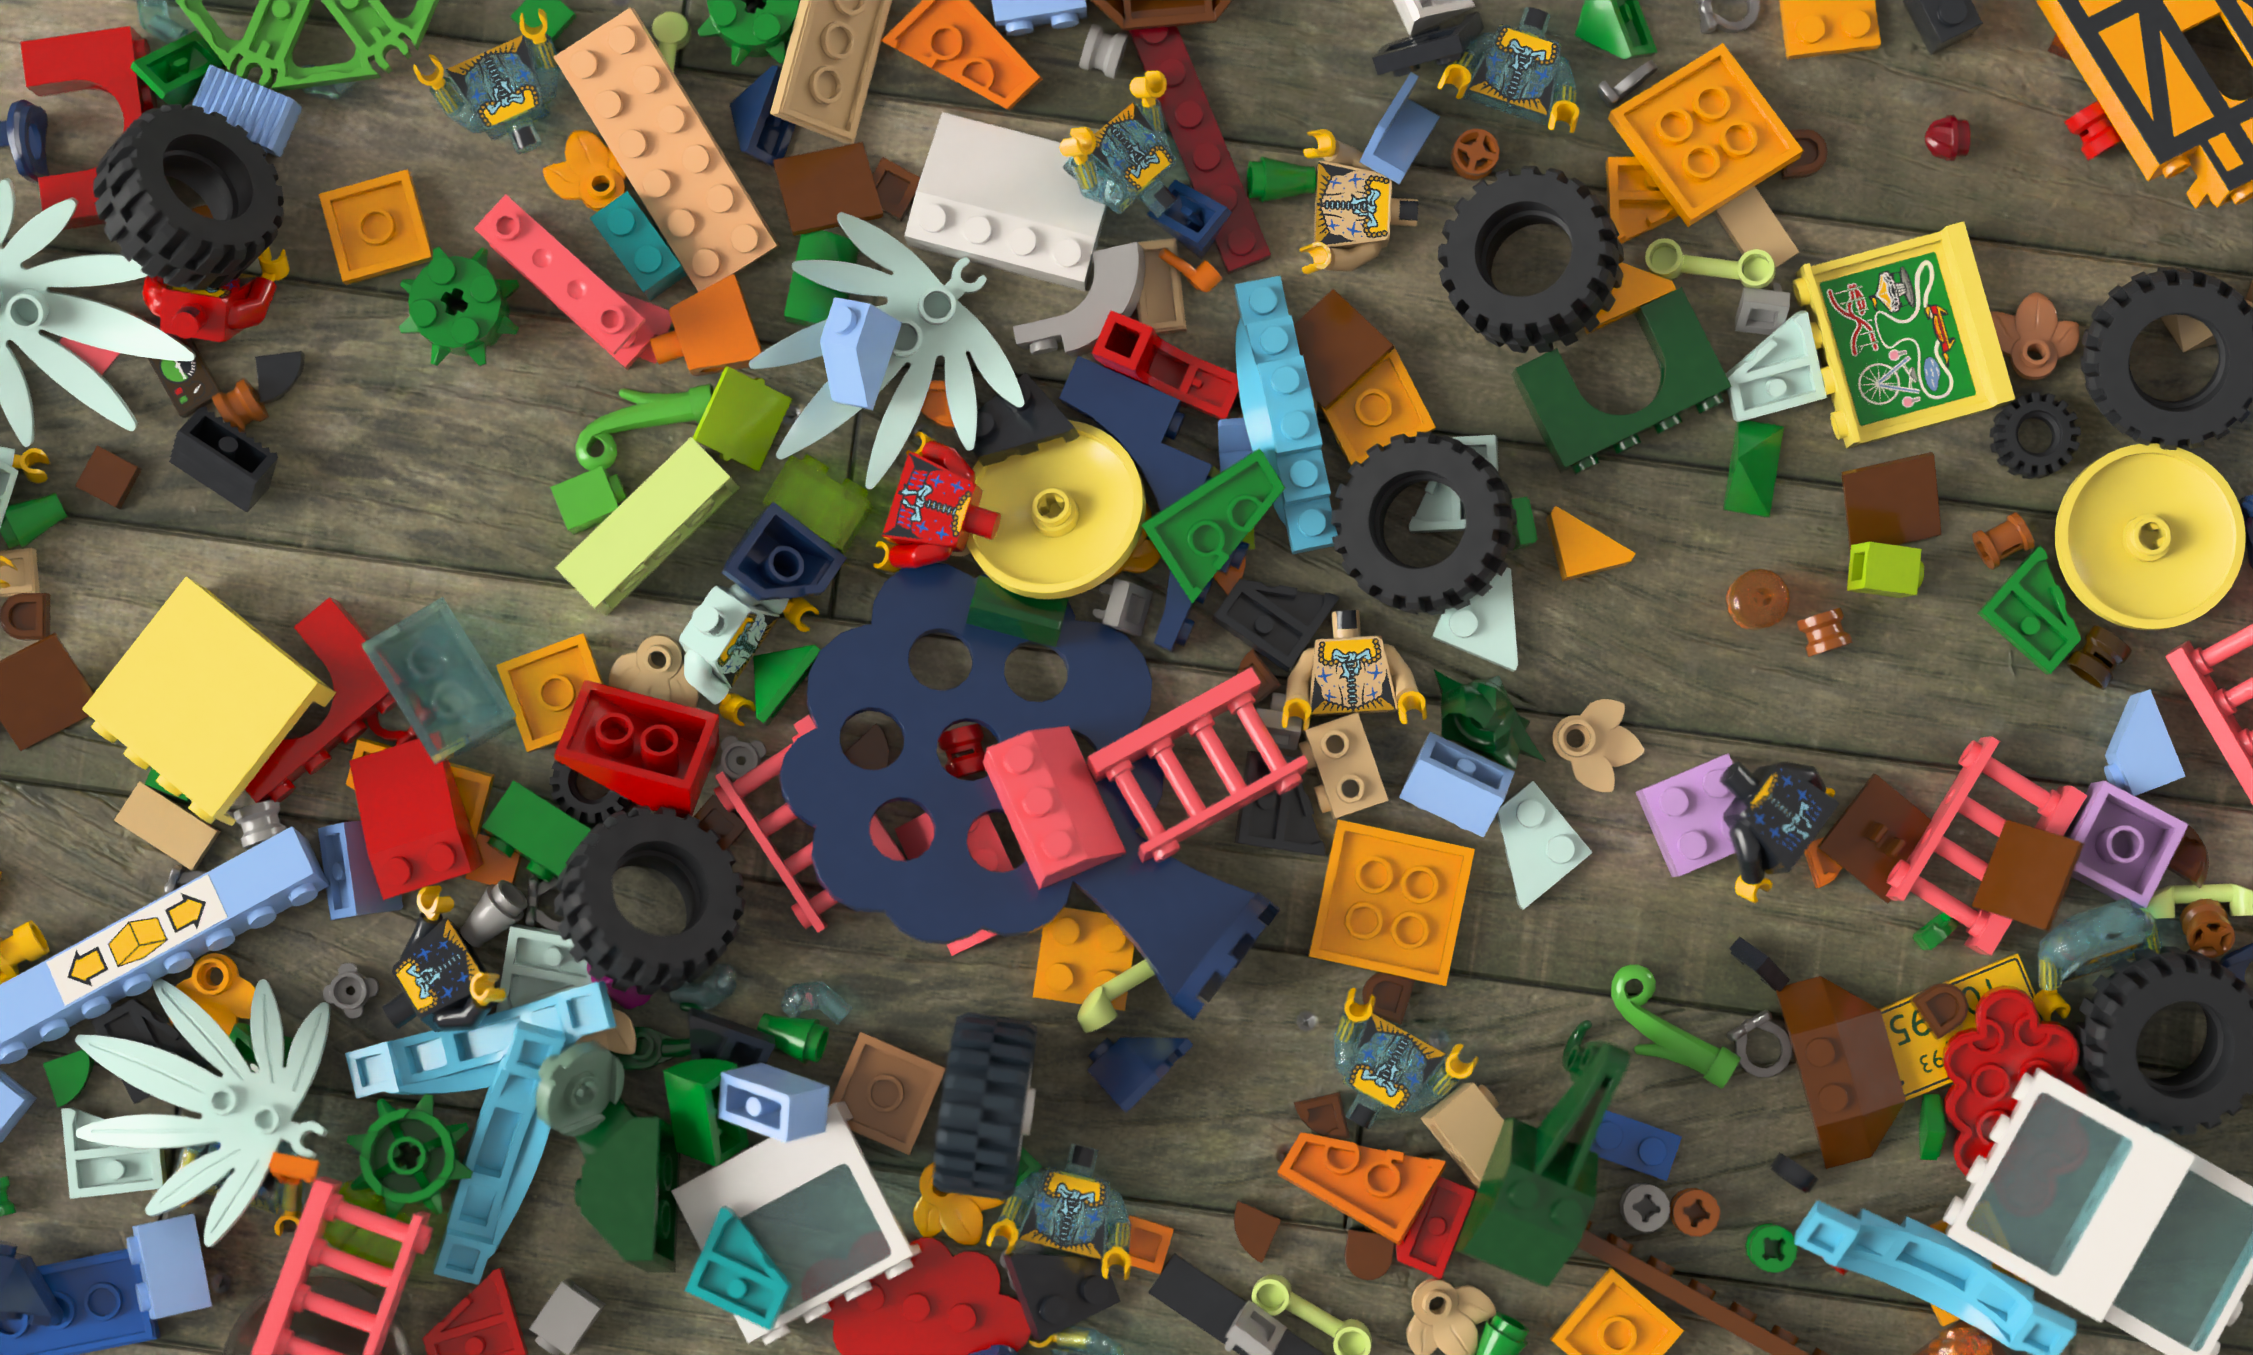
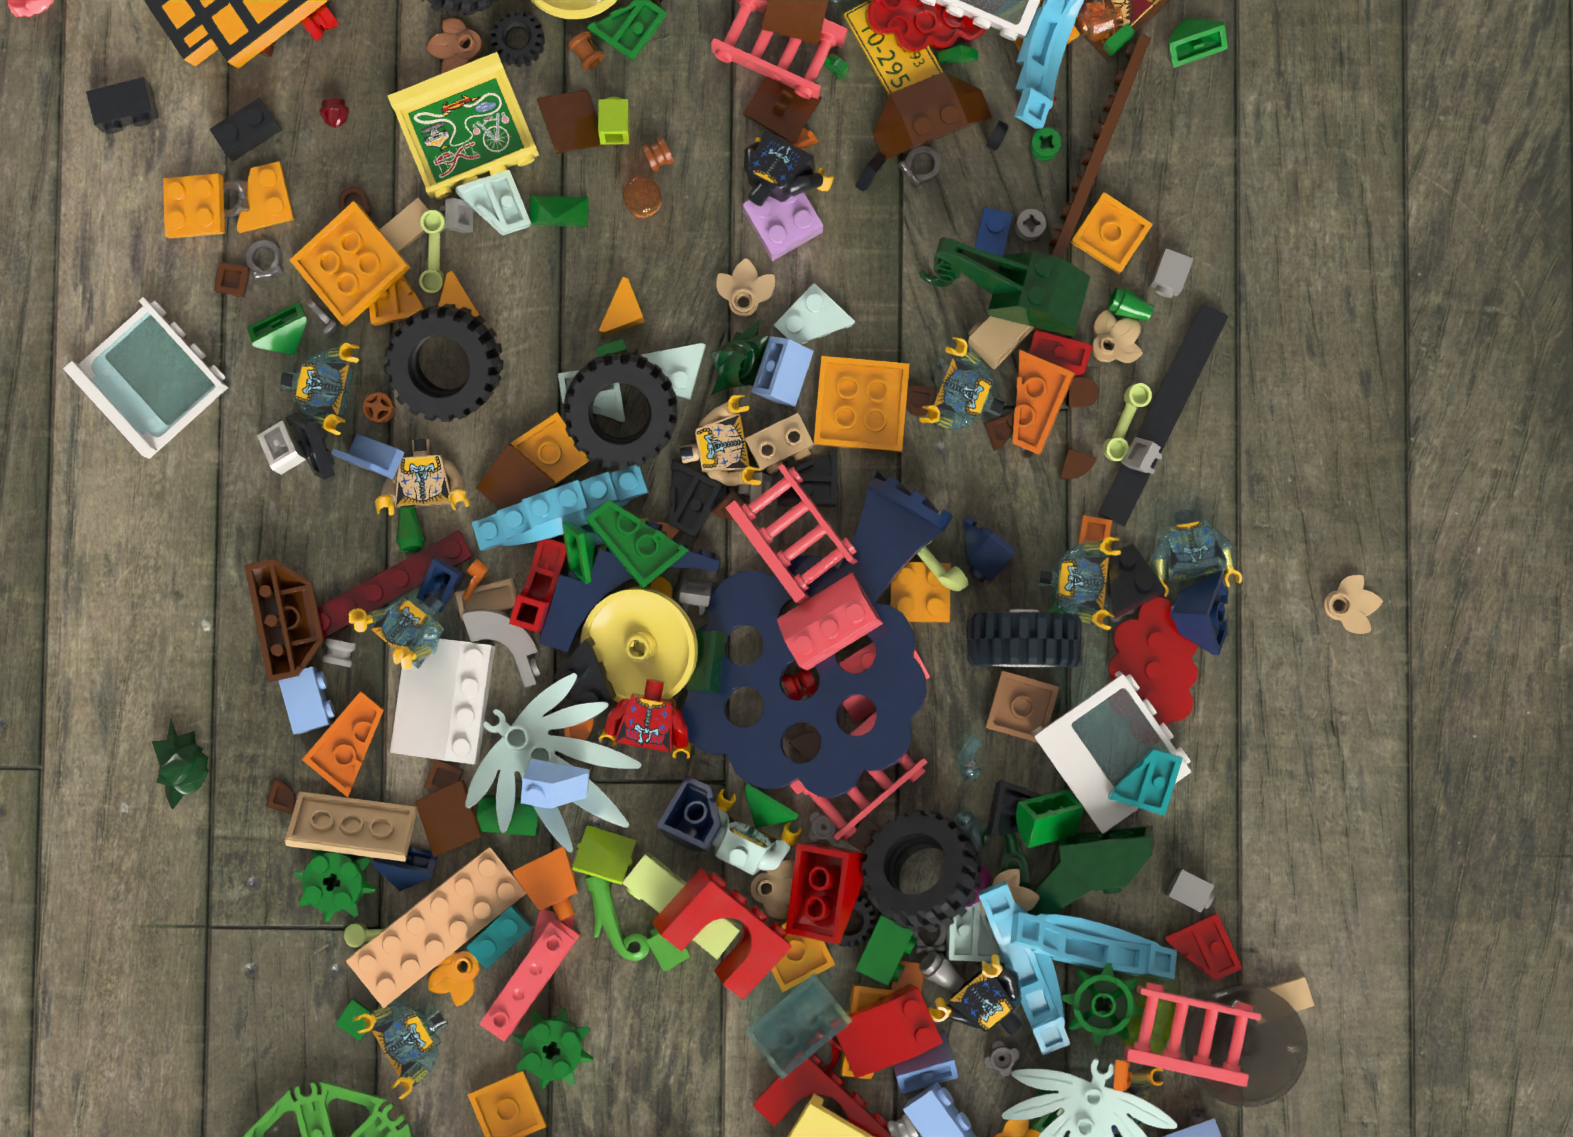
camera: 100 degrees left, 0 degrees up
sand green plate [536,1041,624,1136] -> none
light blue brick [718,1063,829,1142] -> none
green cone [757,1013,829,1064] -> none
clear neon green brick [762,454,874,554] -> none
light orange plate [913,1162,1005,1245] -> none
dark green arch [1511,287,1732,475] -> none
bright green plant [1611,964,1741,1089] -> none
dark orange wheel [1669,1188,1720,1237] -> none
reddish brown tile [1909,983,1968,1040] -> none
none -> green slope [562,521,596,584]
none -> arch [652,868,792,1000]

